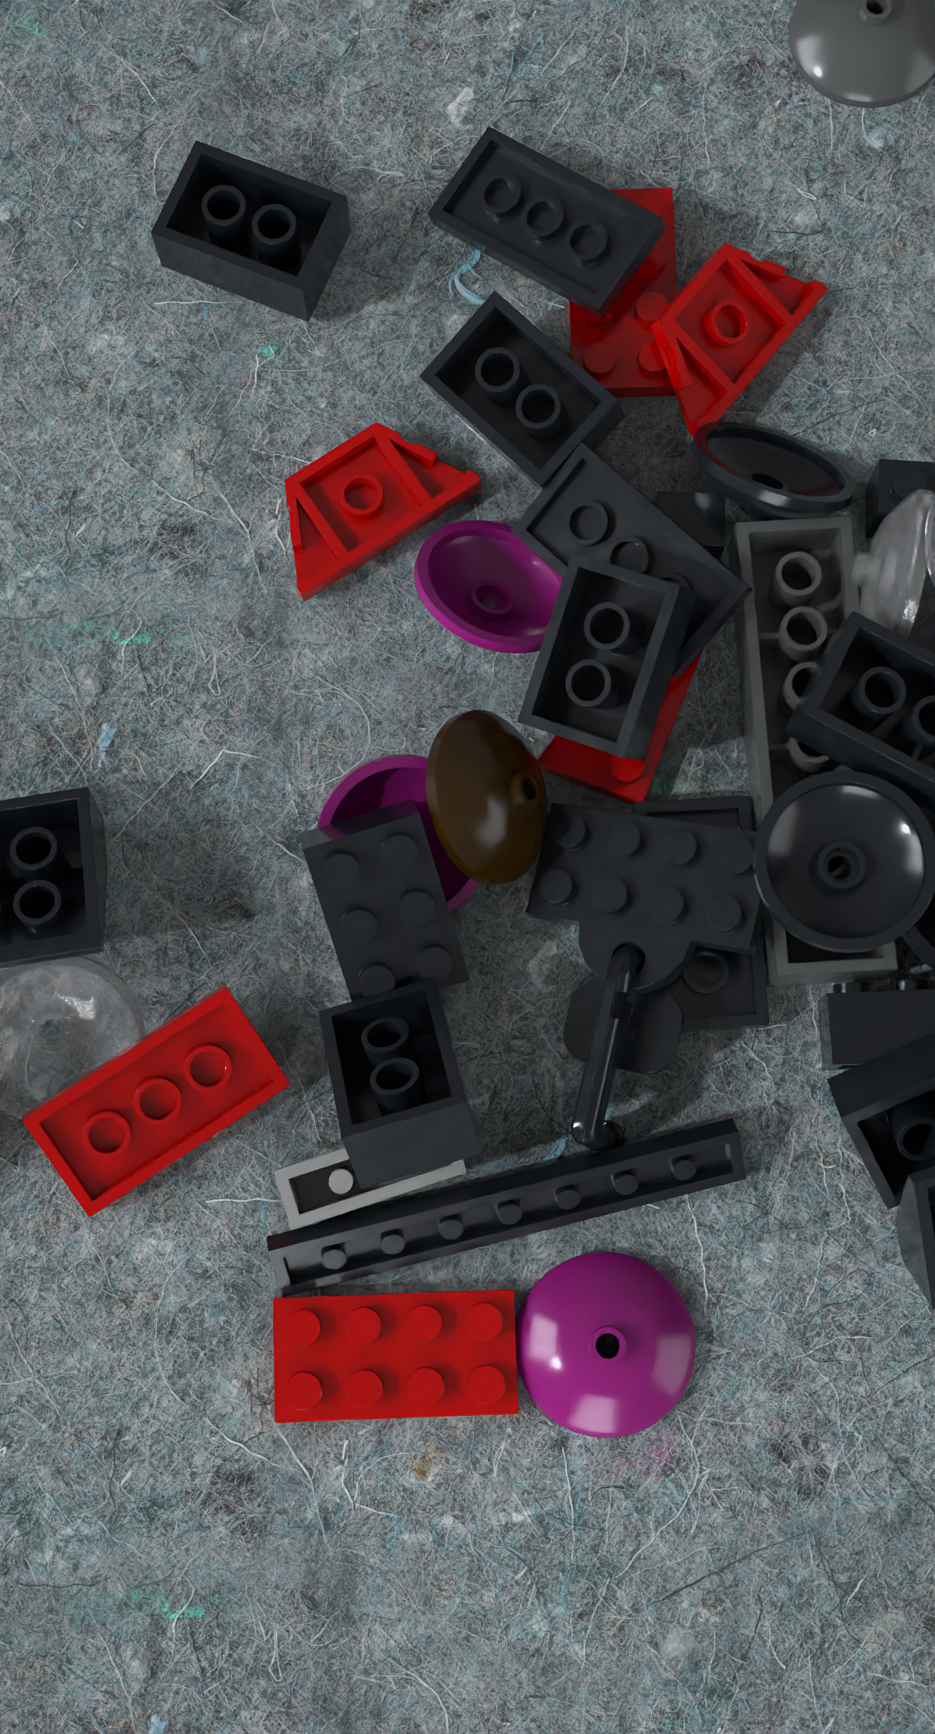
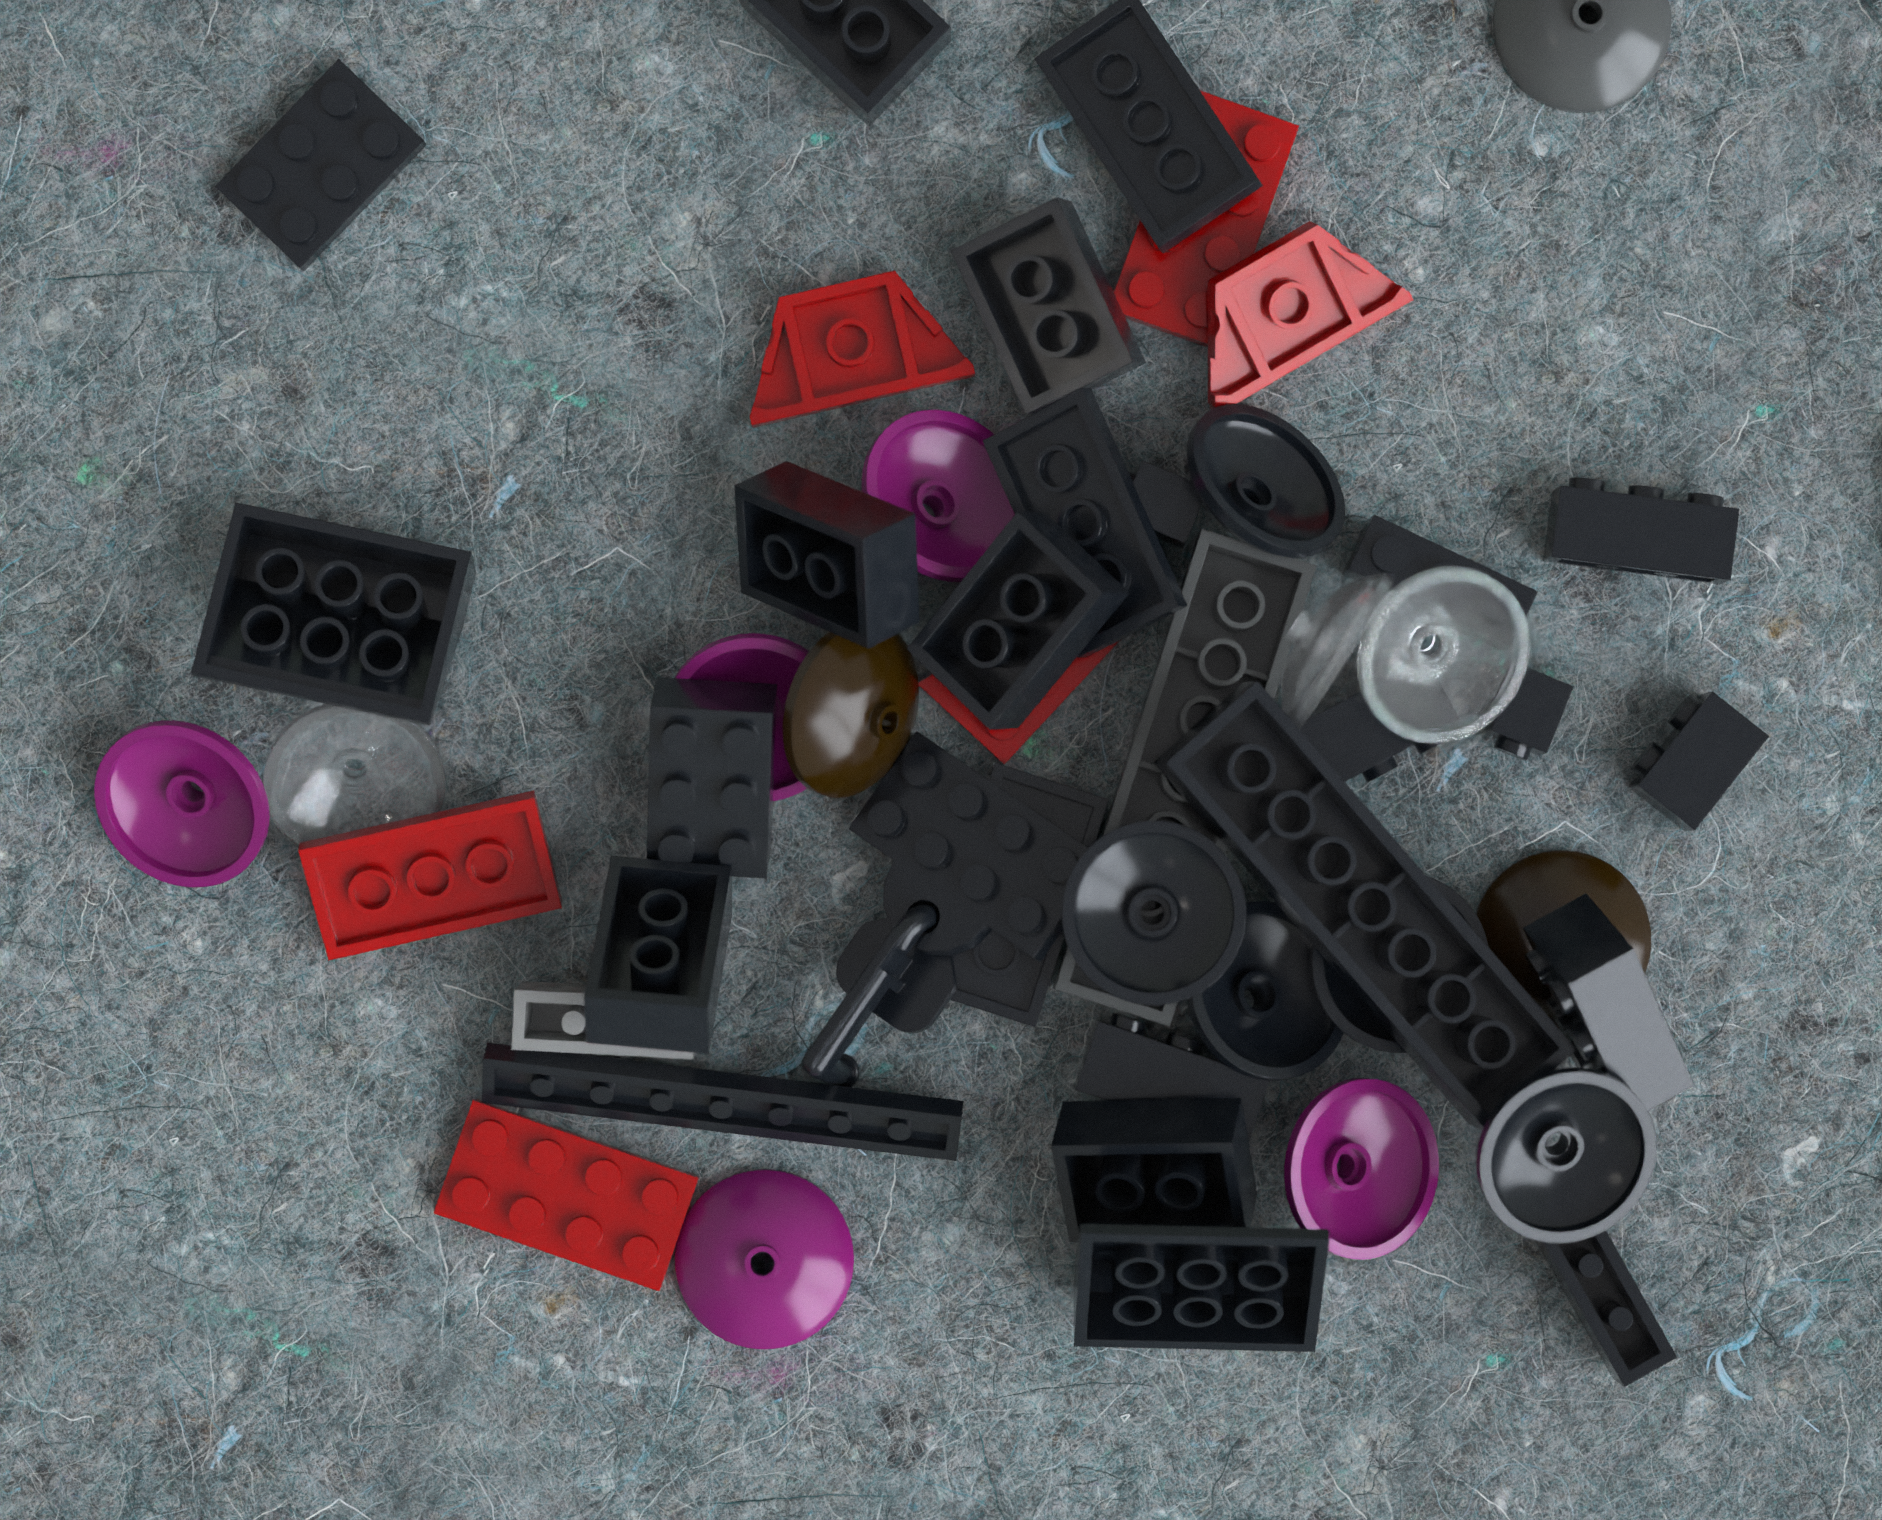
camera: 20 degrees right, 10 degrees up
none -> black brick [734,461,920,649]

